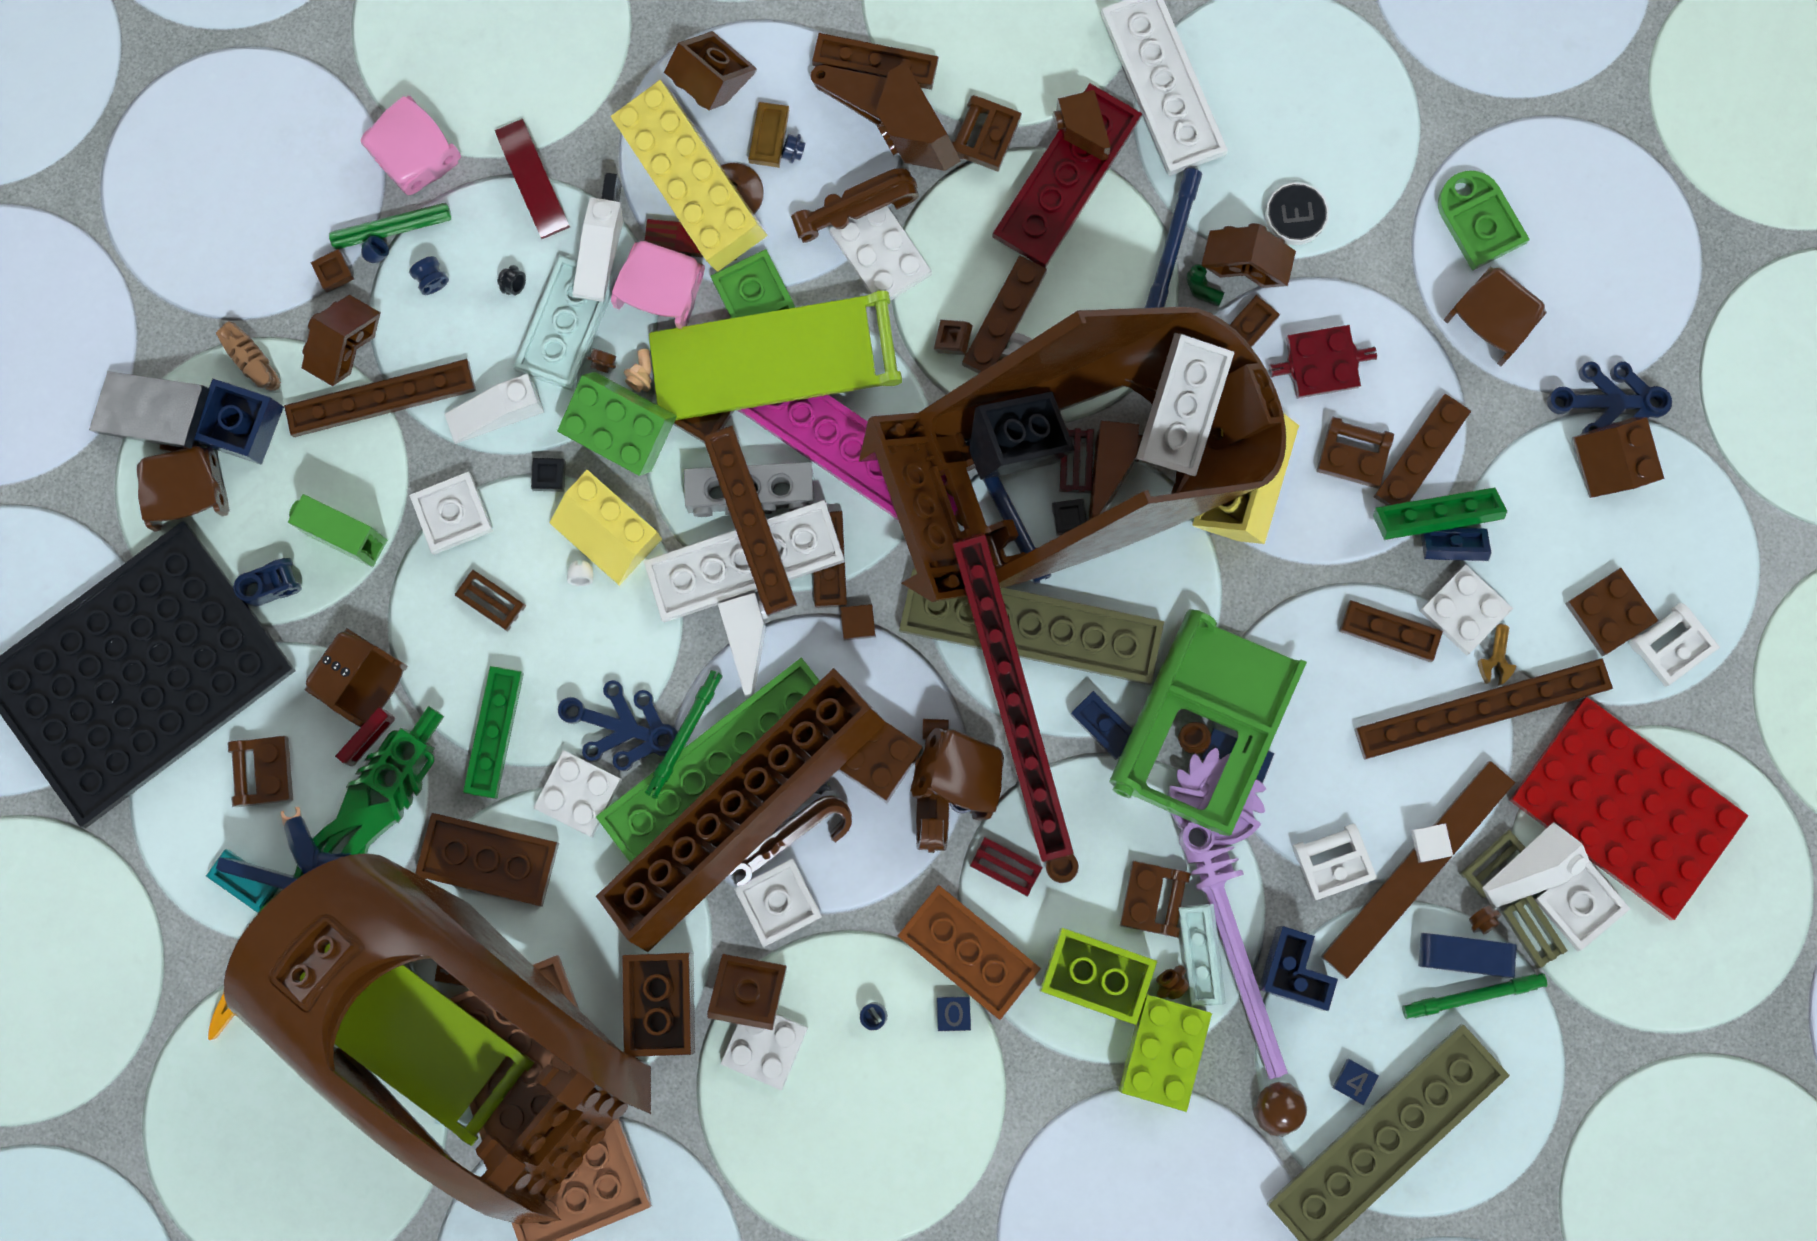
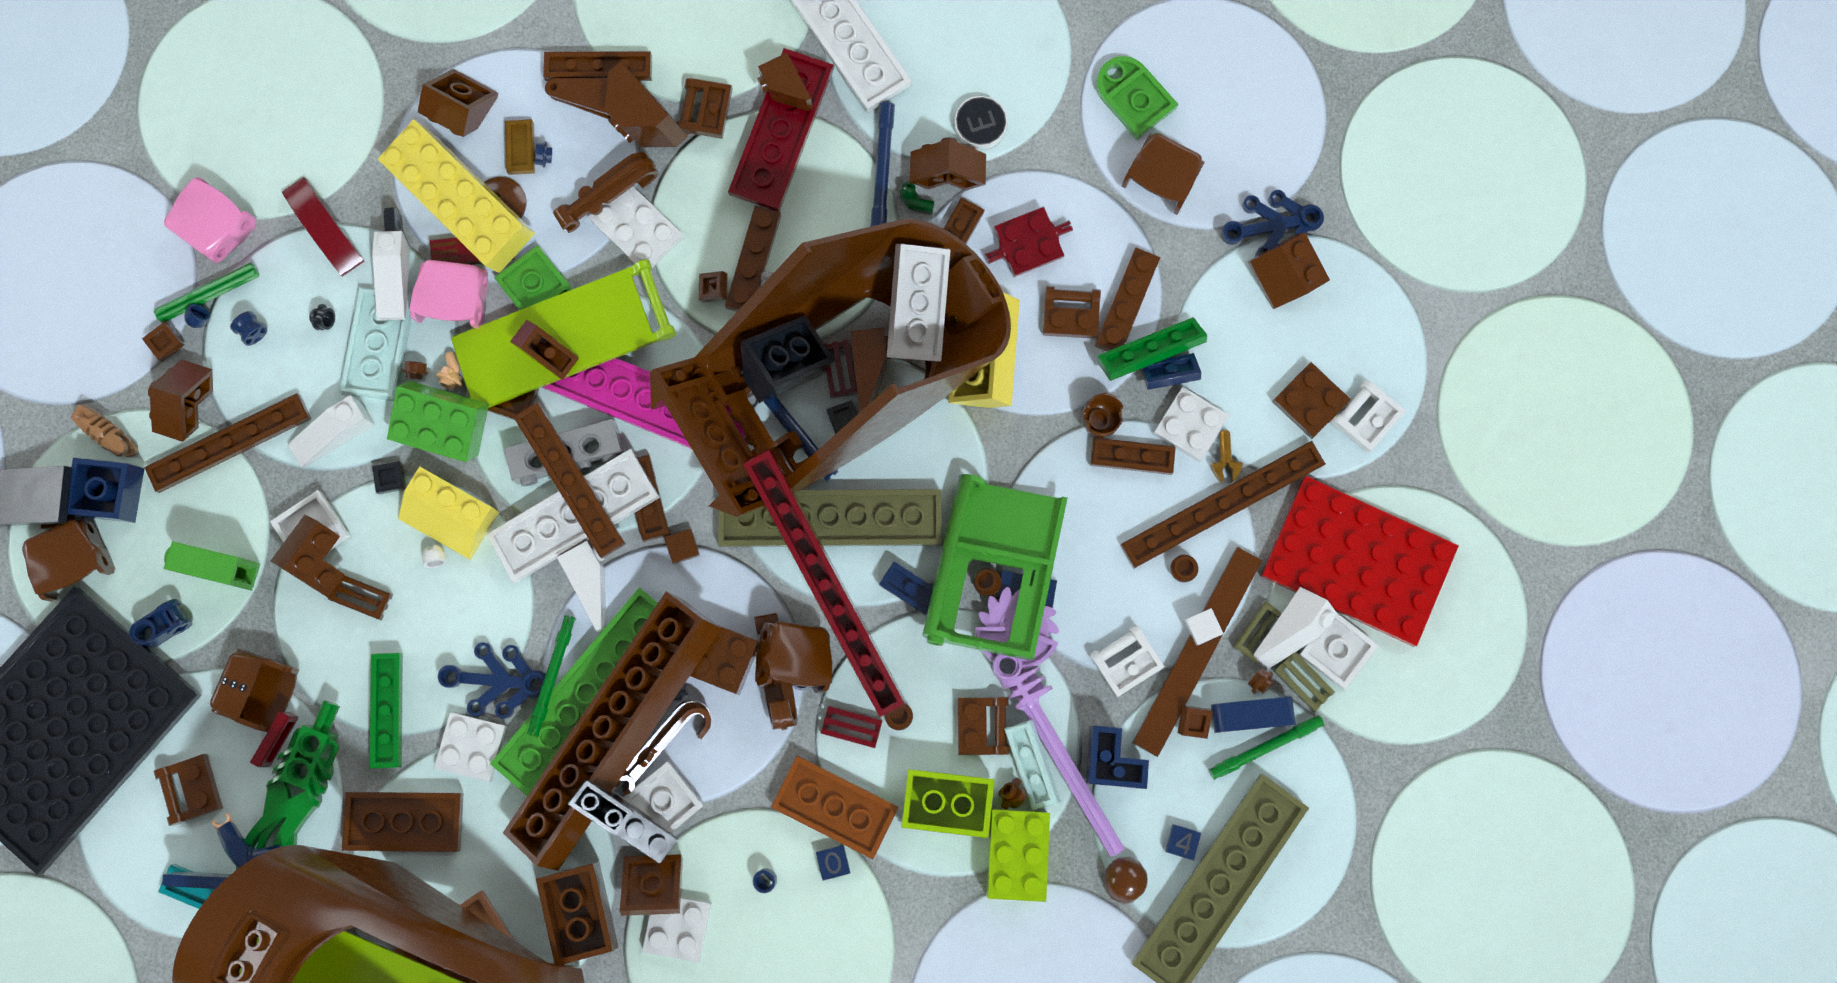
camera: 20 degrees left, 0 degrees up
none -> reddish brown brick [270,514,345,598]
none -> reddish brown slope [510,320,579,380]
none -> slope [567,779,678,864]
none -> reddish brown hair [1081,392,1123,438]
none -> reddish brown plate [1170,555,1198,583]
none -> reddish brown plate [1177,705,1213,739]

